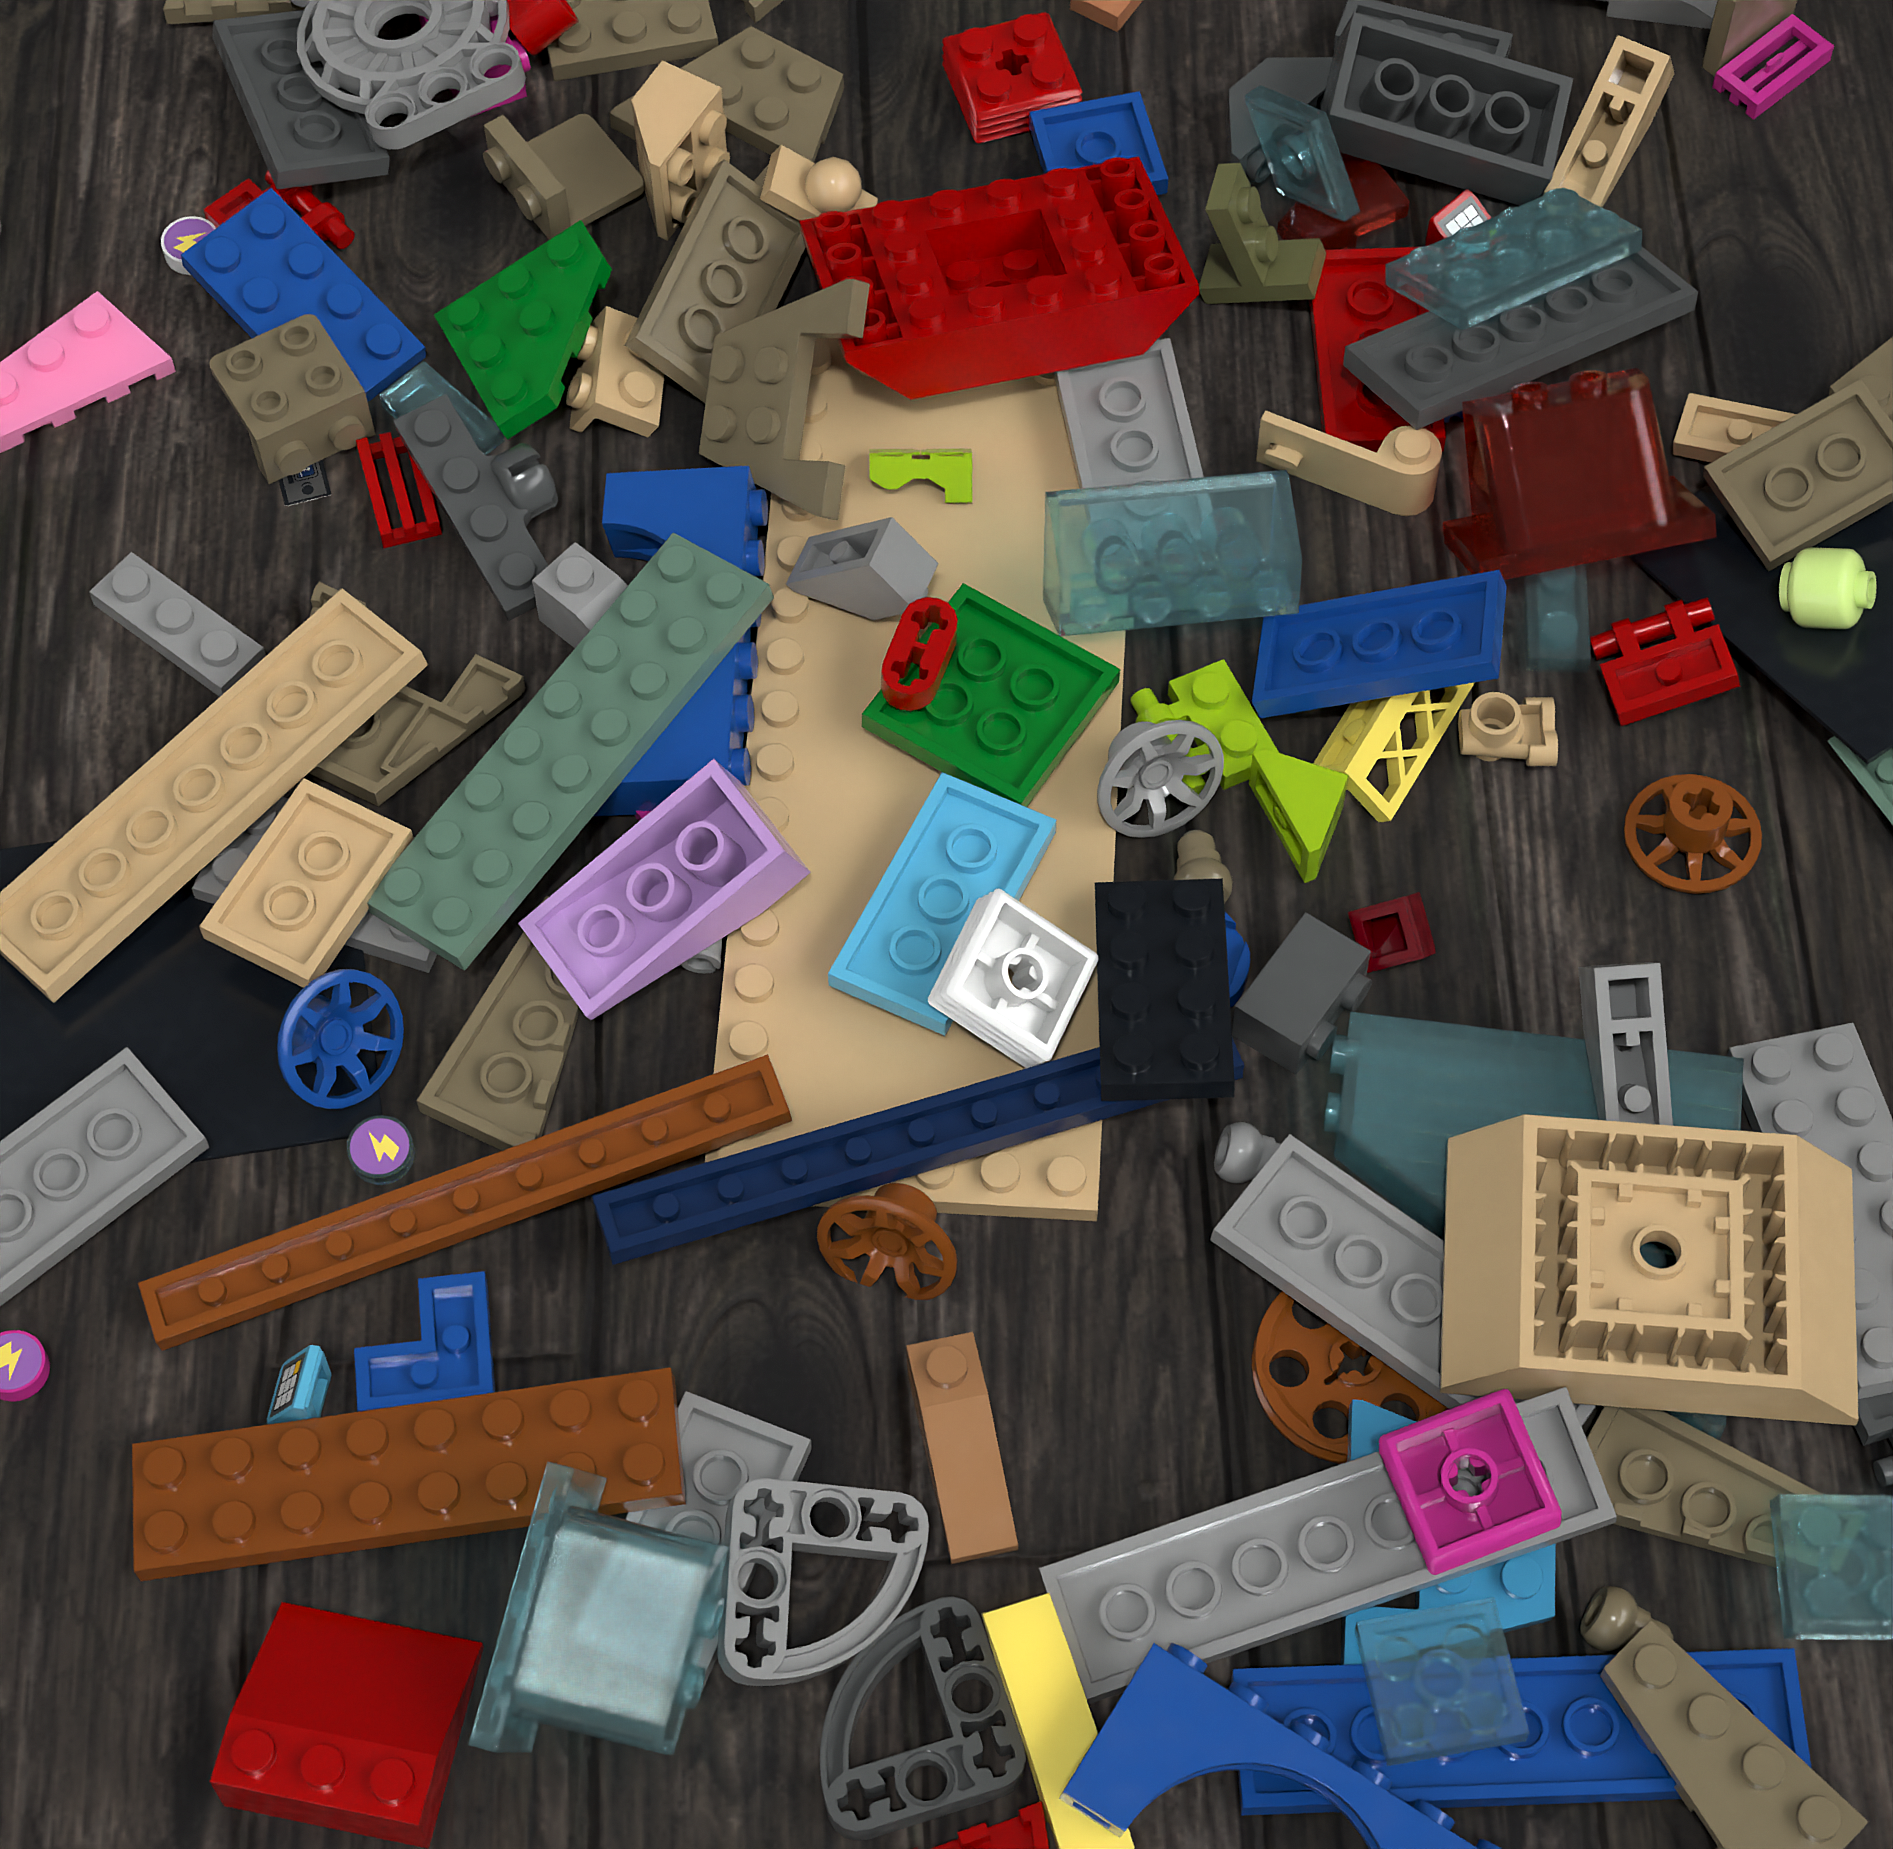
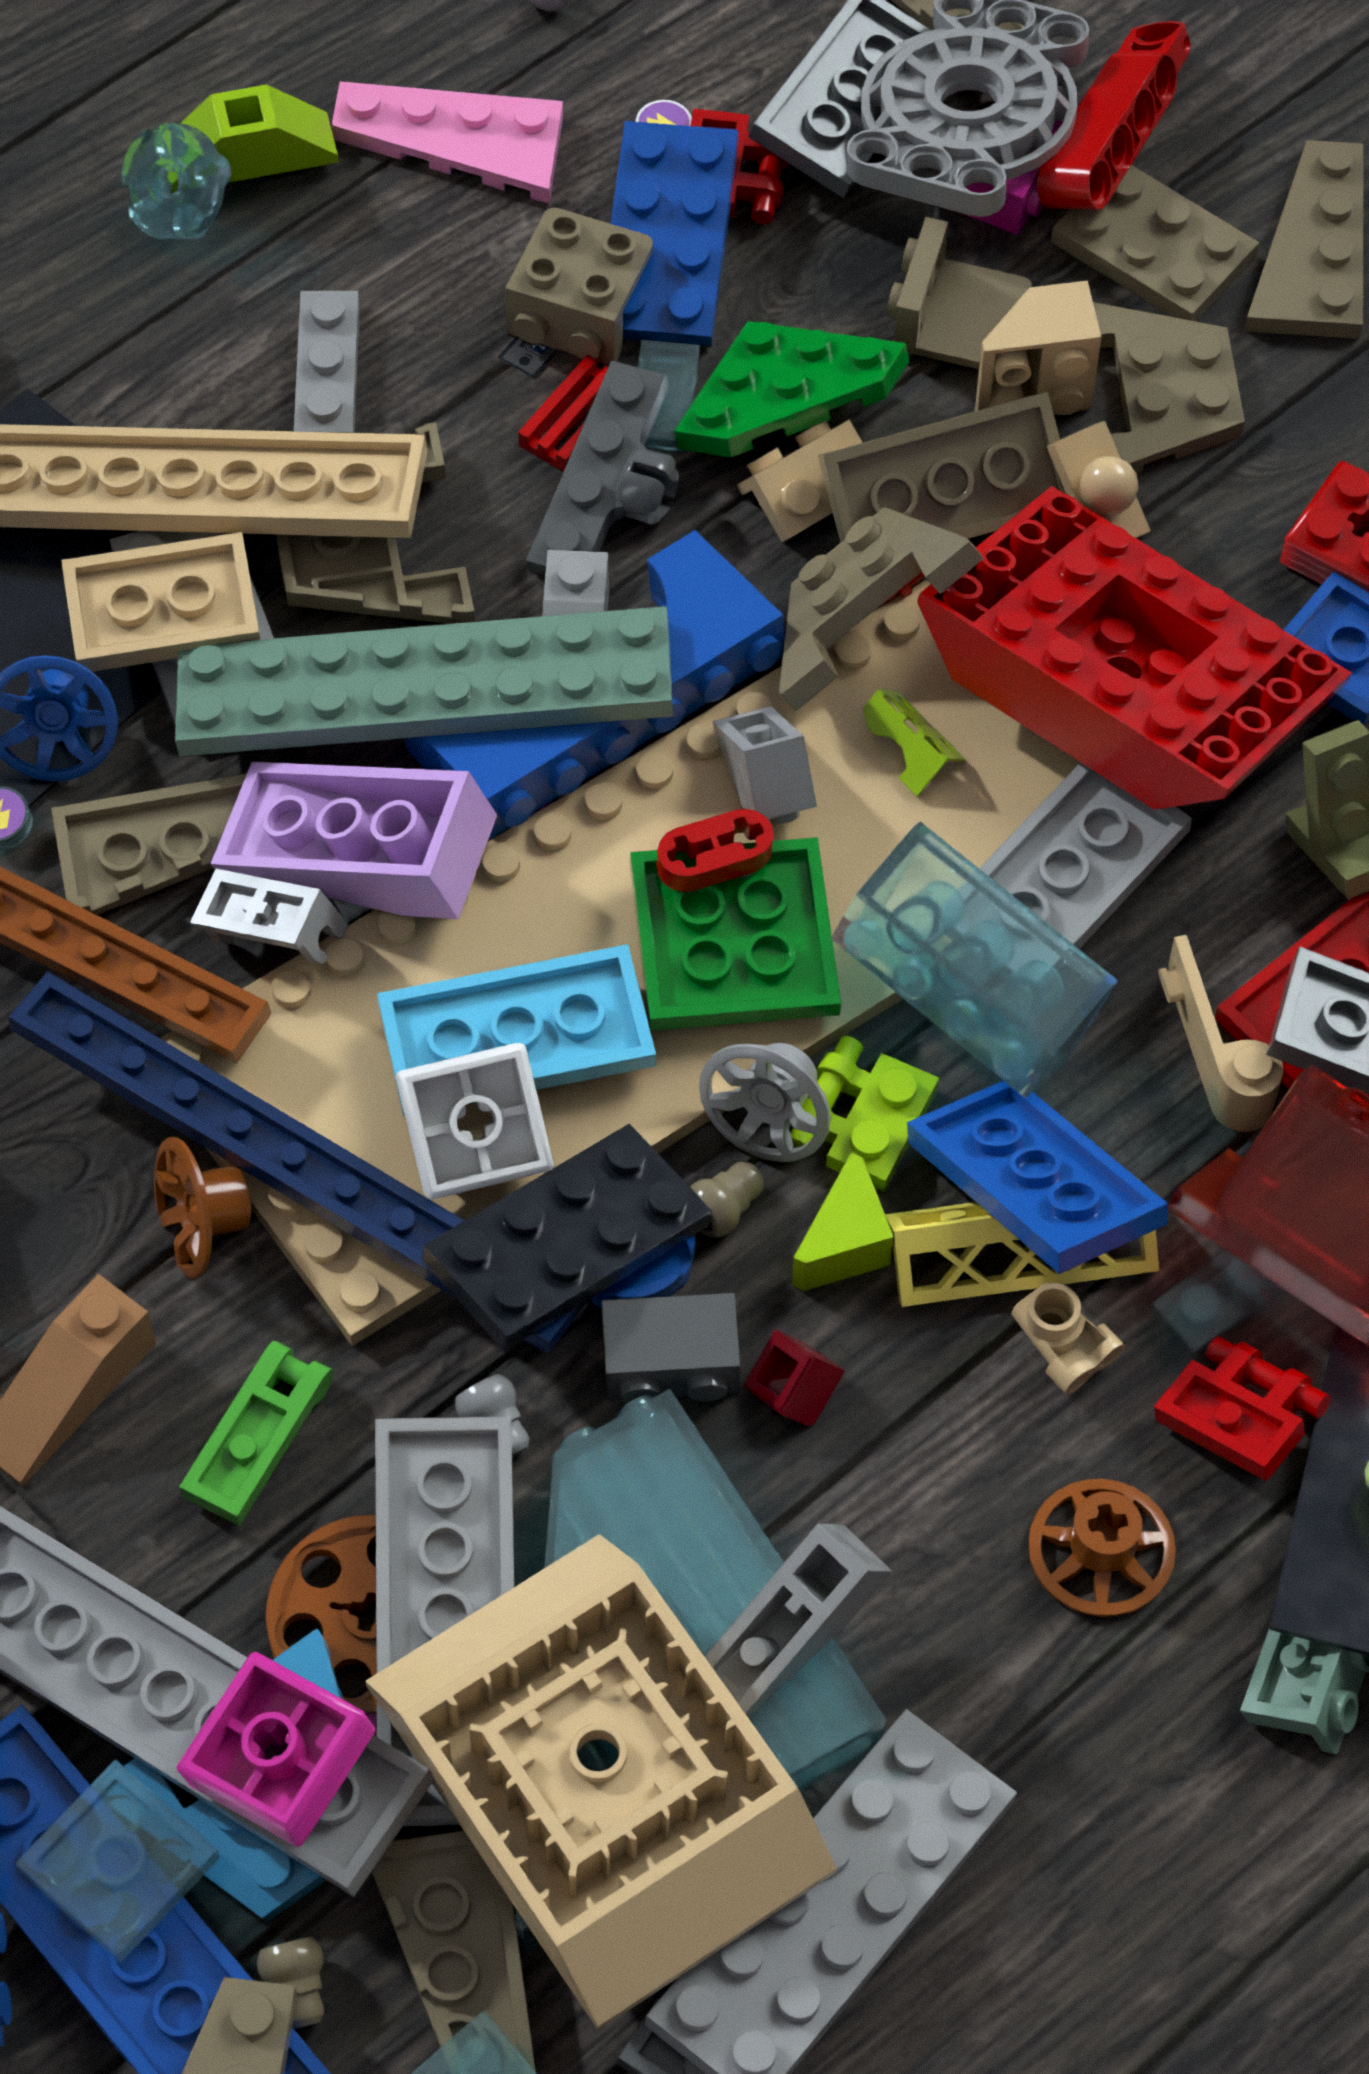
camera: 50 degrees right, 0 degrees up
none -> bright green plate [179,1341,334,1526]
none -> hinge [190,869,348,964]

